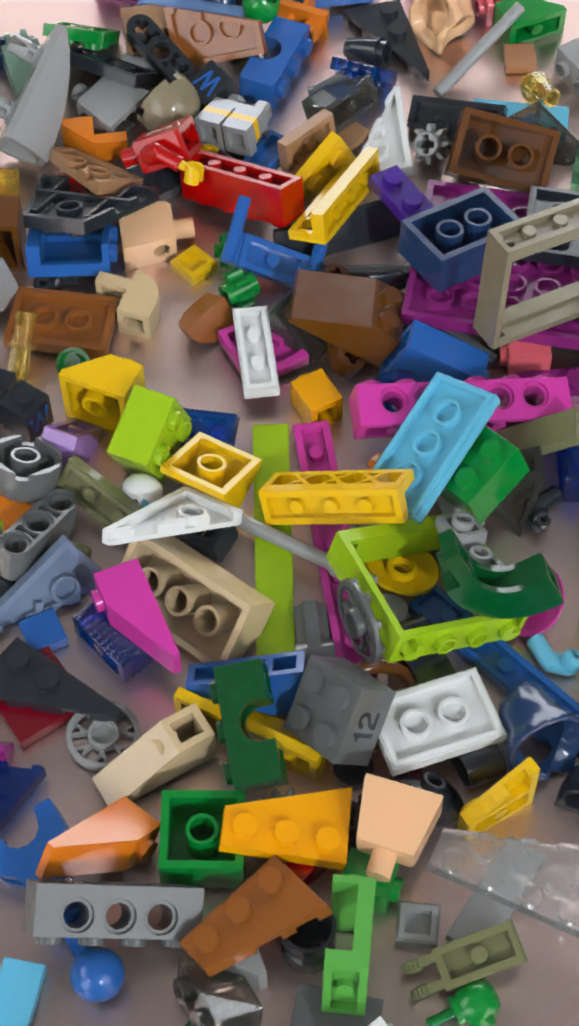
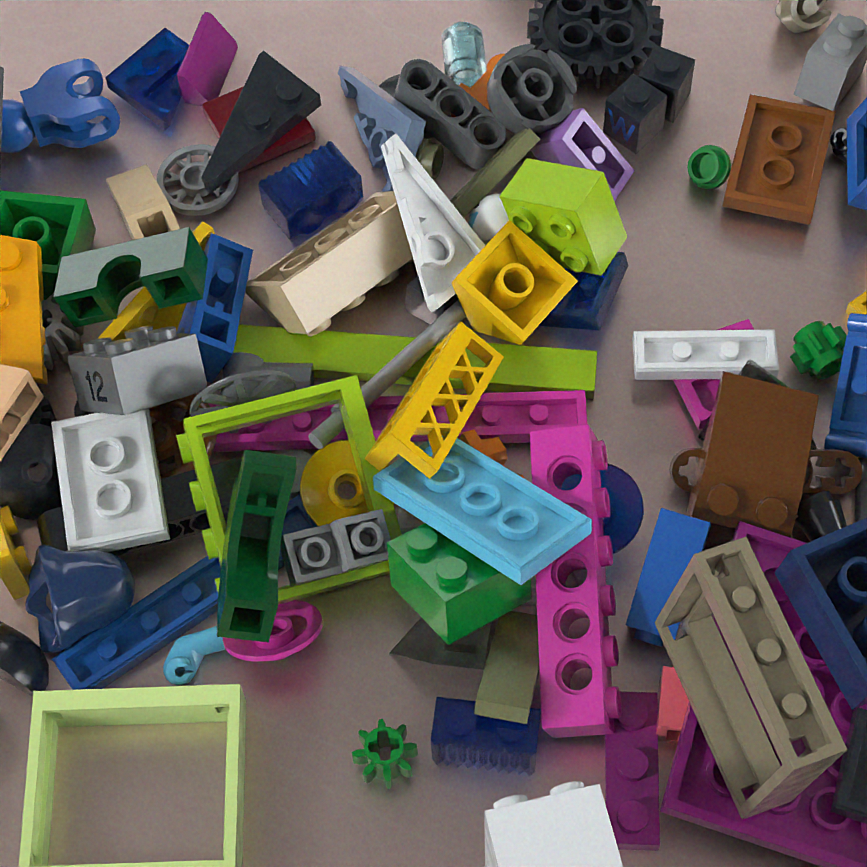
camera: 100 degrees right, 5 degrees up
clear yellow axle [7,311,38,382] -> none
blue tile [18,608,69,651] -> none
orange slope [35,796,160,879] -> none
yellow slope [58,354,146,435] -> none
dark pink slope [90,558,182,674] -> none
tan brick [95,269,161,340] -> none
dark orange brick [179,292,234,344] -> none
light orange brick [290,368,343,425] -> none
black arm [525,485,563,532] -> none

